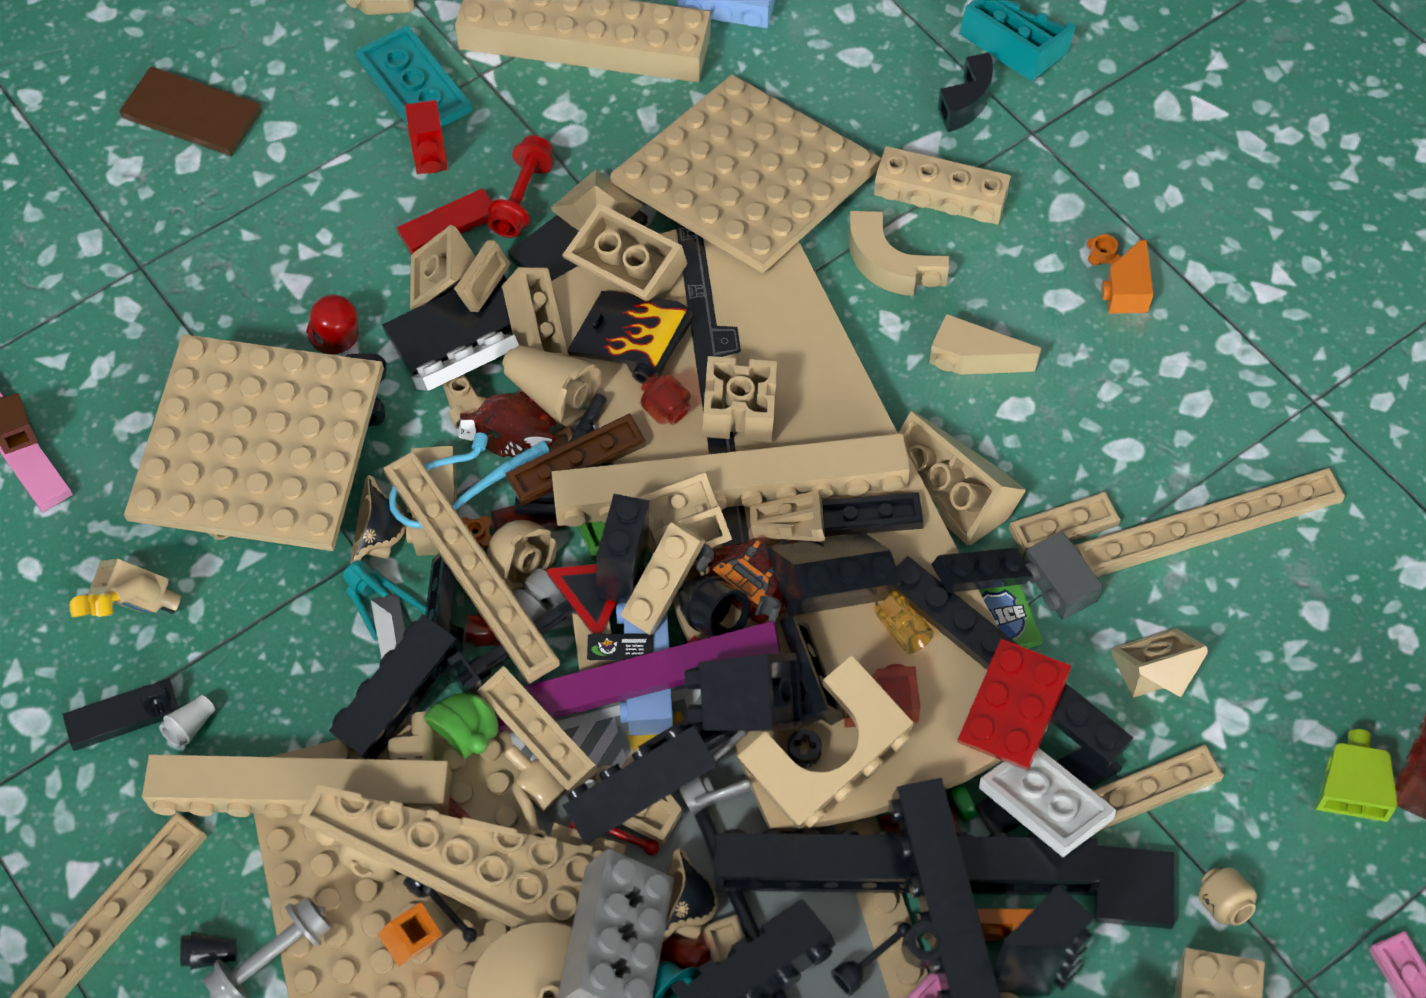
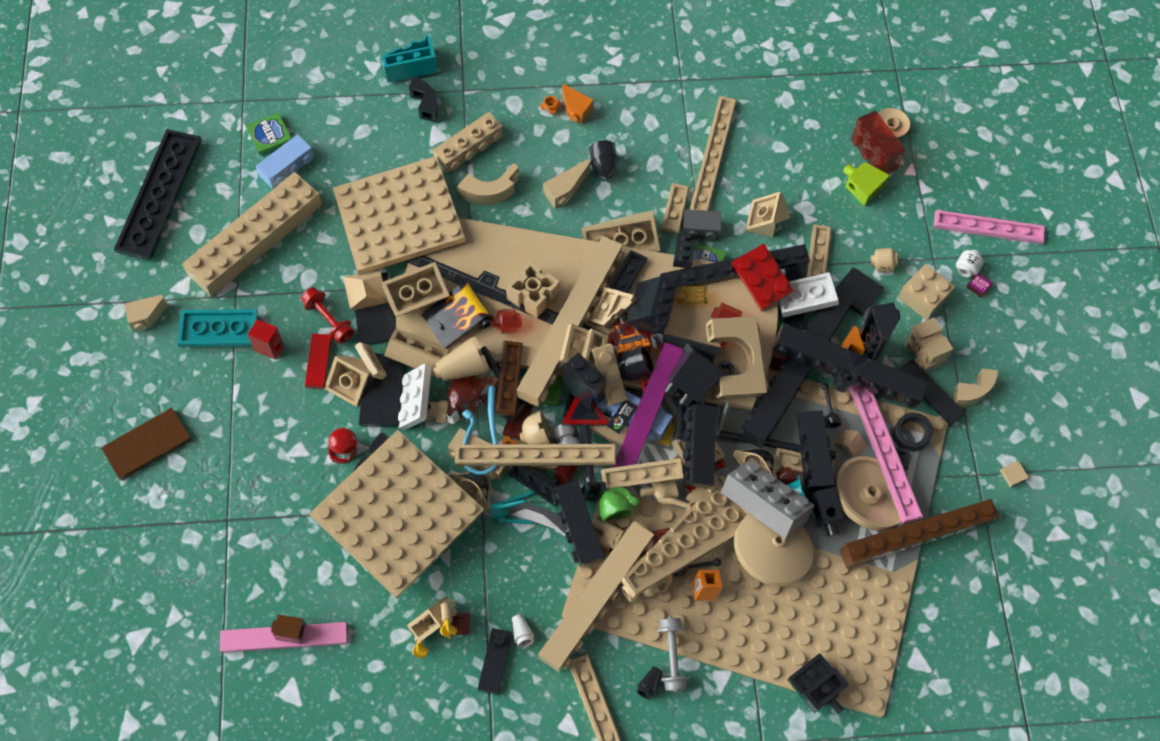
camera: 60 degrees left, 5 degrees up
none -> clear red tile [451,613,470,635]
none -> black helmet [589,140,619,180]

